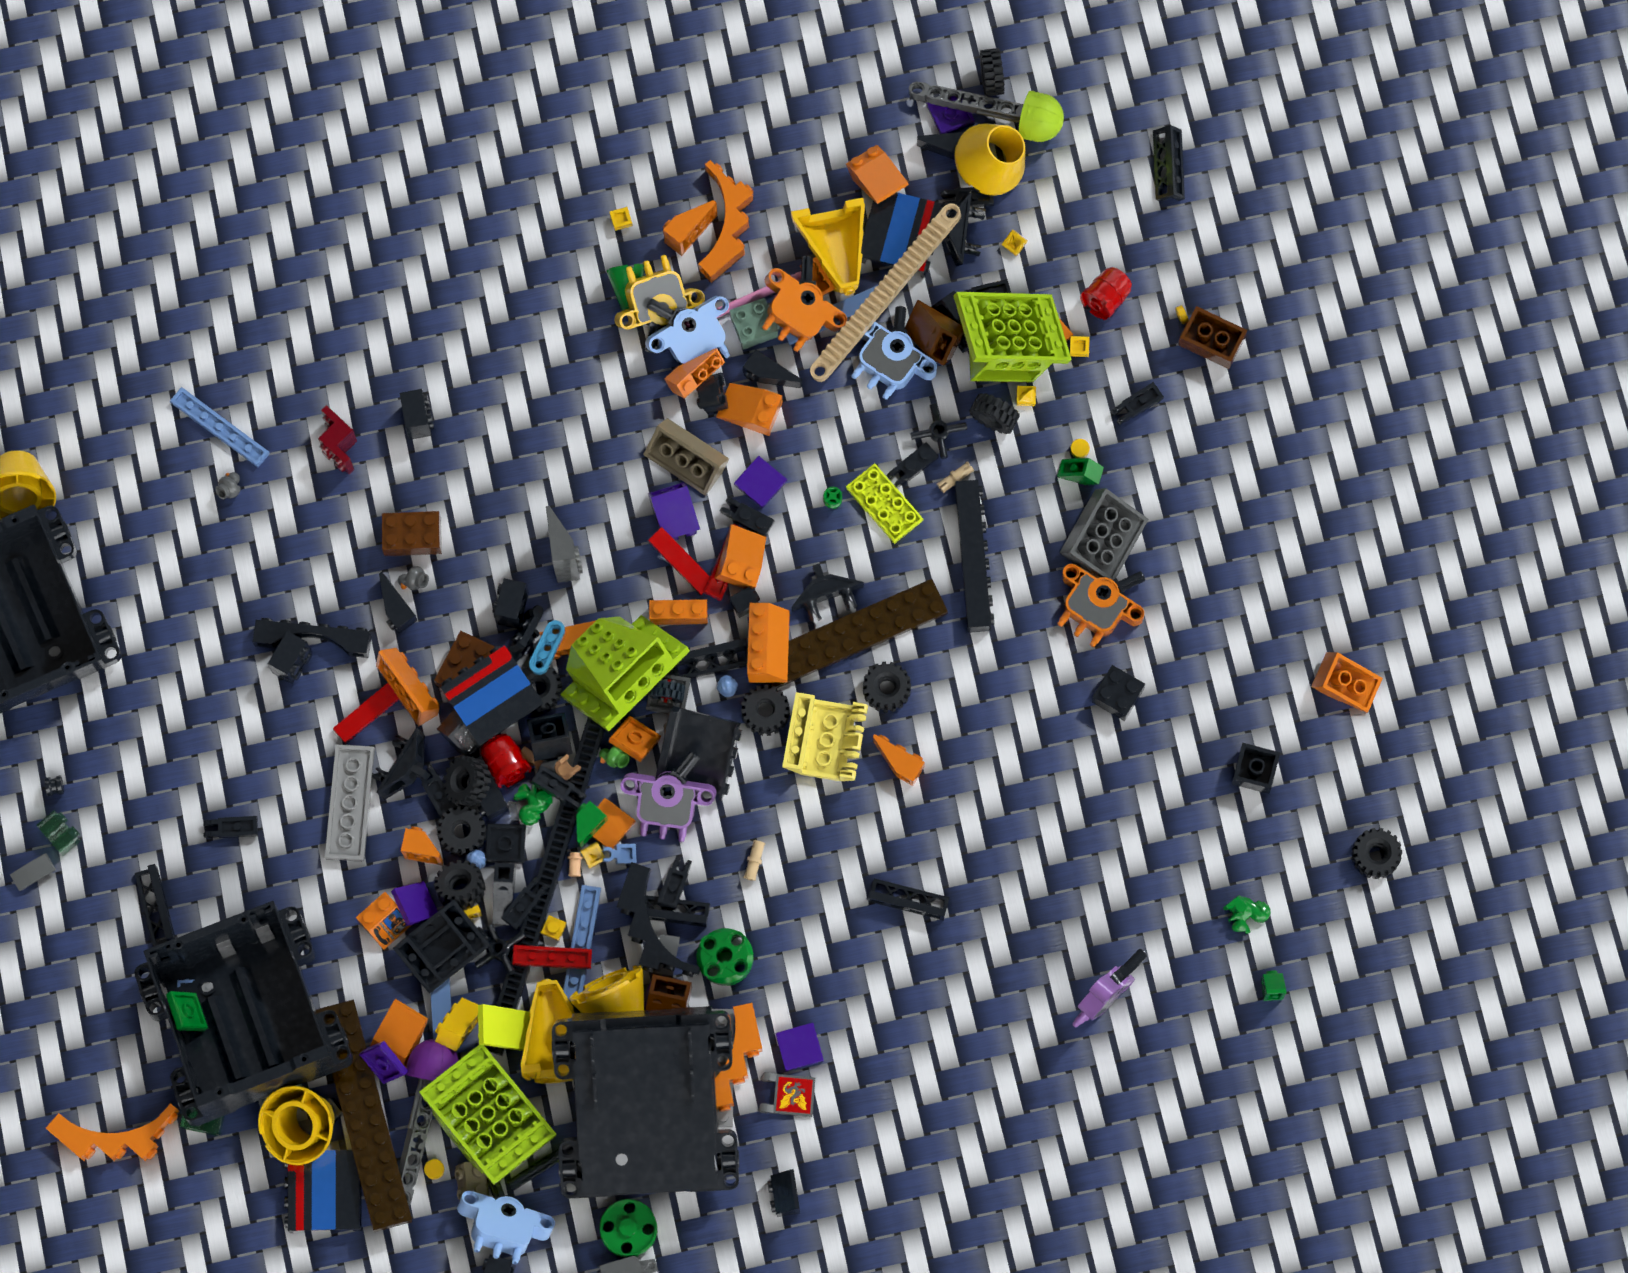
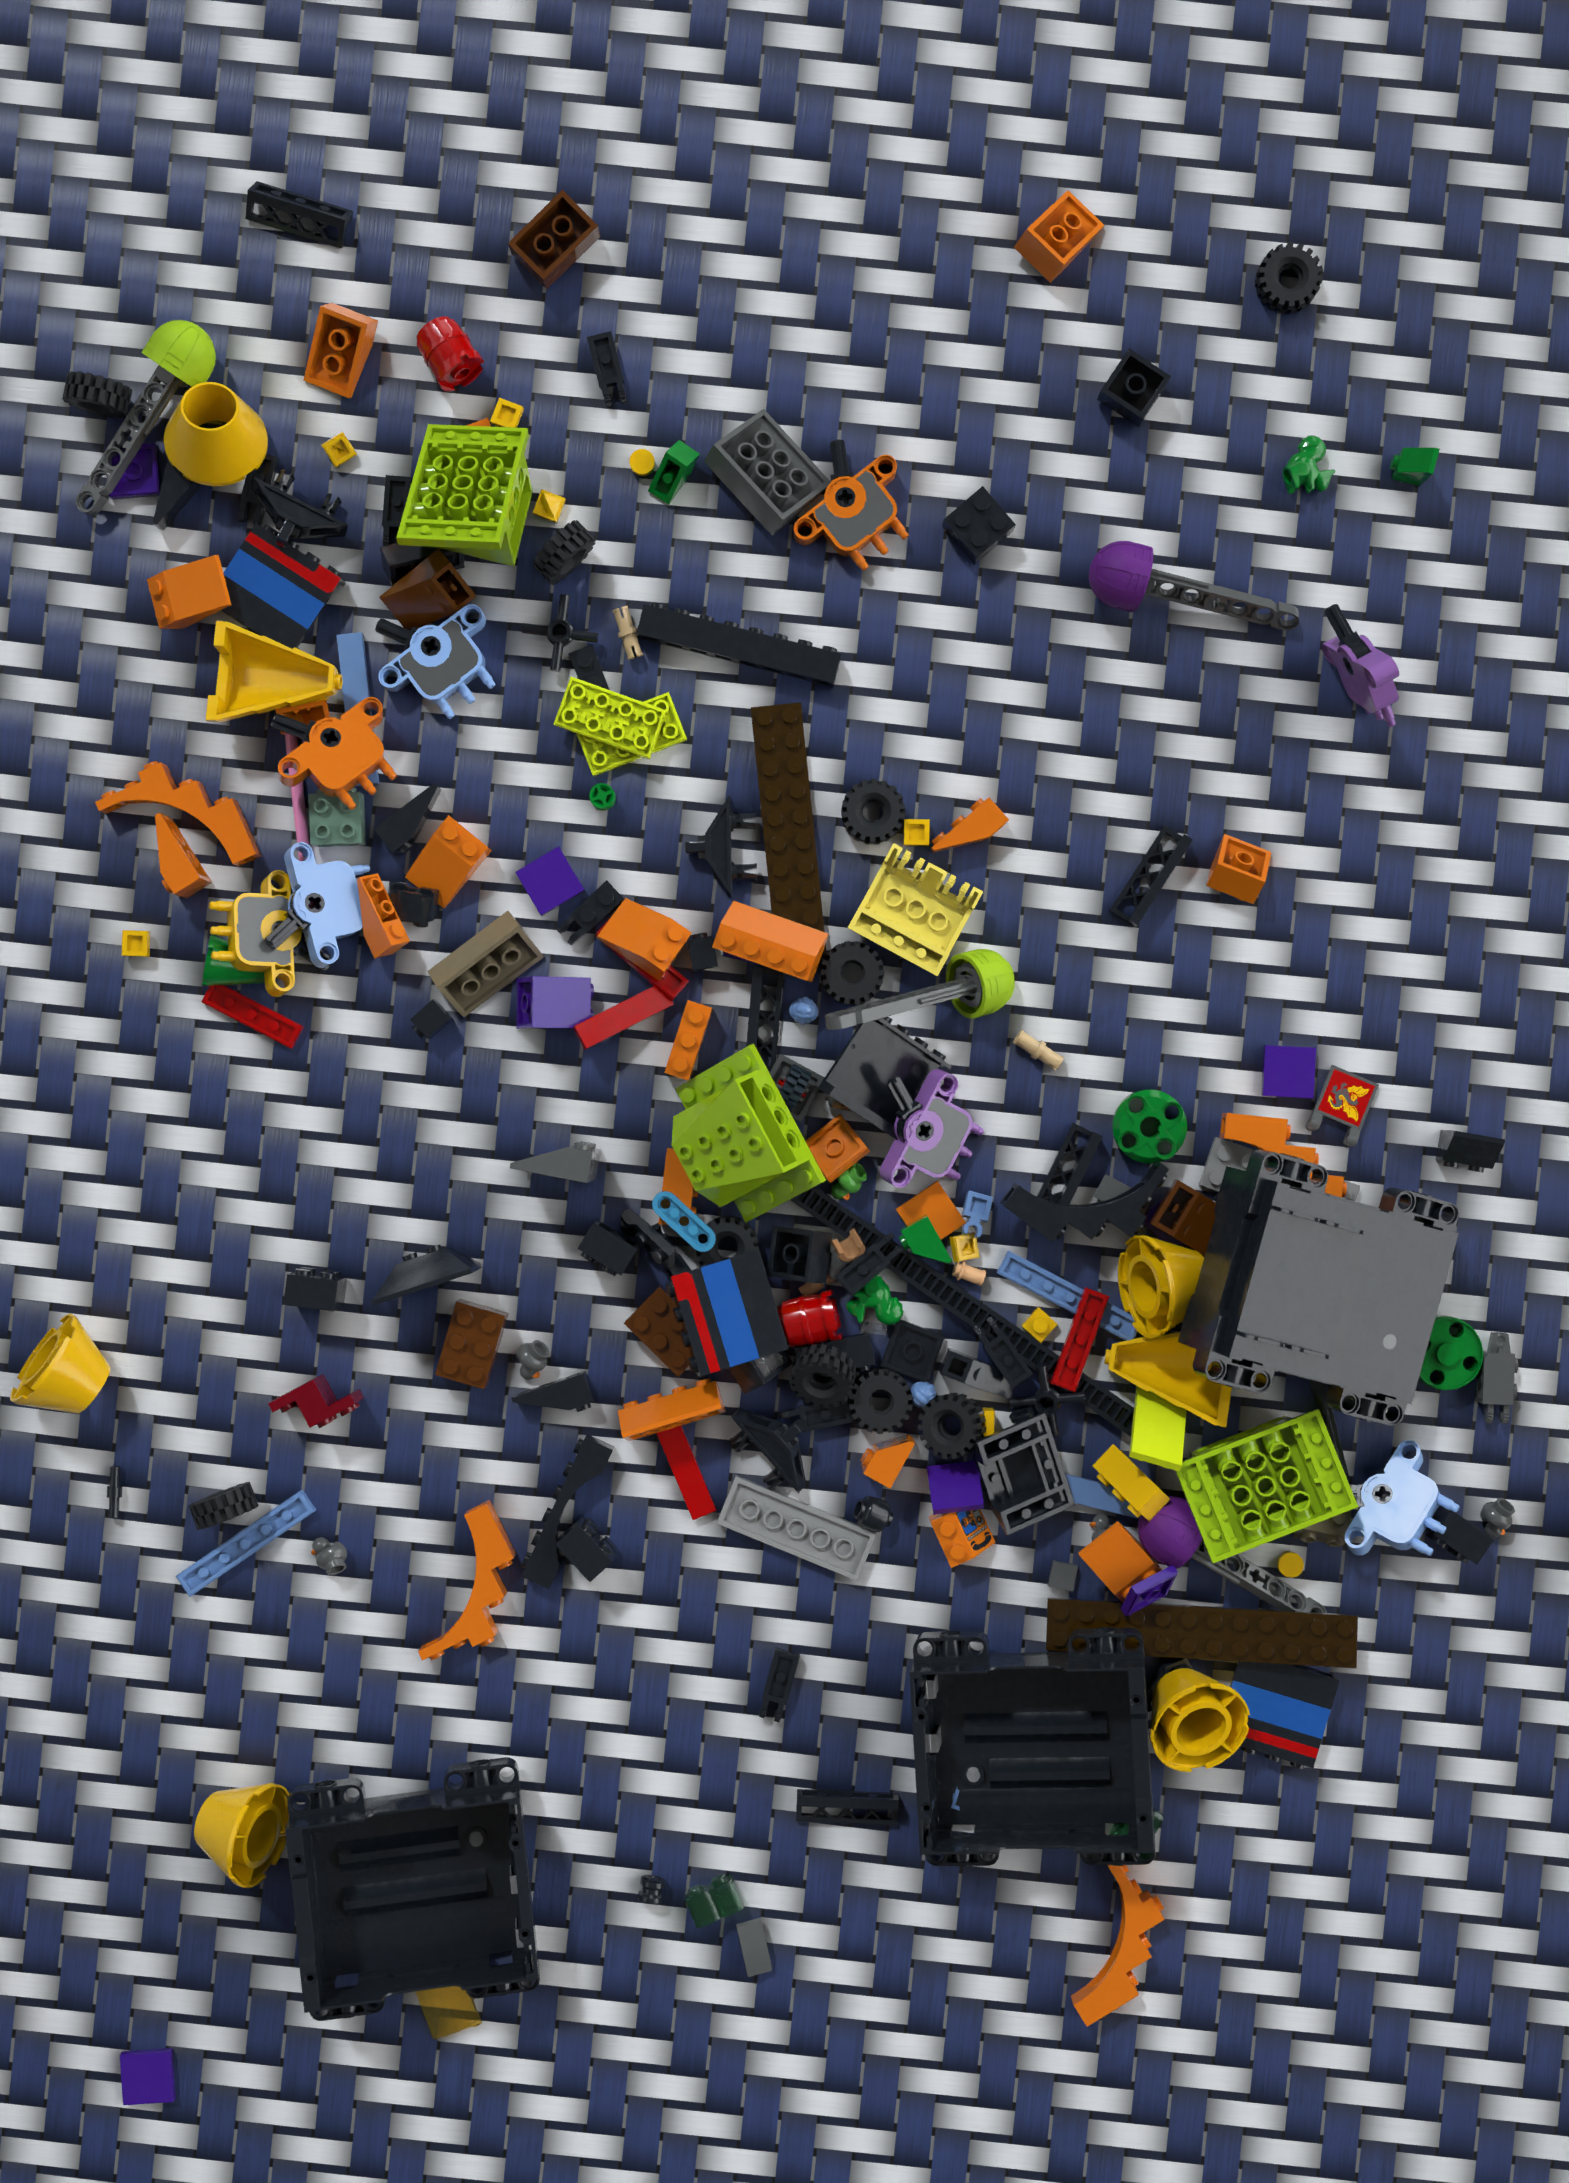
camera: 75 degrees left, 15 degrees up
green tile [166,991,208,1031] -> none
black hinge [657,856,692,911] -> none
tan gear [810,203,961,382] -> none
yellow tile [1175,305,1189,324] -> none
none -> yellow cone [10,1313,110,1414]
none -> black bar [107,1466,123,1518]
none -> black tyre [188,1482,259,1530]
none -> red tile [201,985,304,1049]
none -> orange slope [303,303,378,398]
none -> black slope [372,1244,482,1306]
none -> black brick [410,999,453,1039]
none -> orange arch [418,1500,517,1661]
none -> neon yellow tile [554,677,667,760]
none -> piece [825,949,1015,1030]
none -> black head [853,1496,893,1533]
none -> yellow plate [903,819,930,846]
none -> dark grey tile [1047,1560,1078,1591]
none -> piece [1089,541,1299,630]
none -> orange slope [1206,834,1271,904]

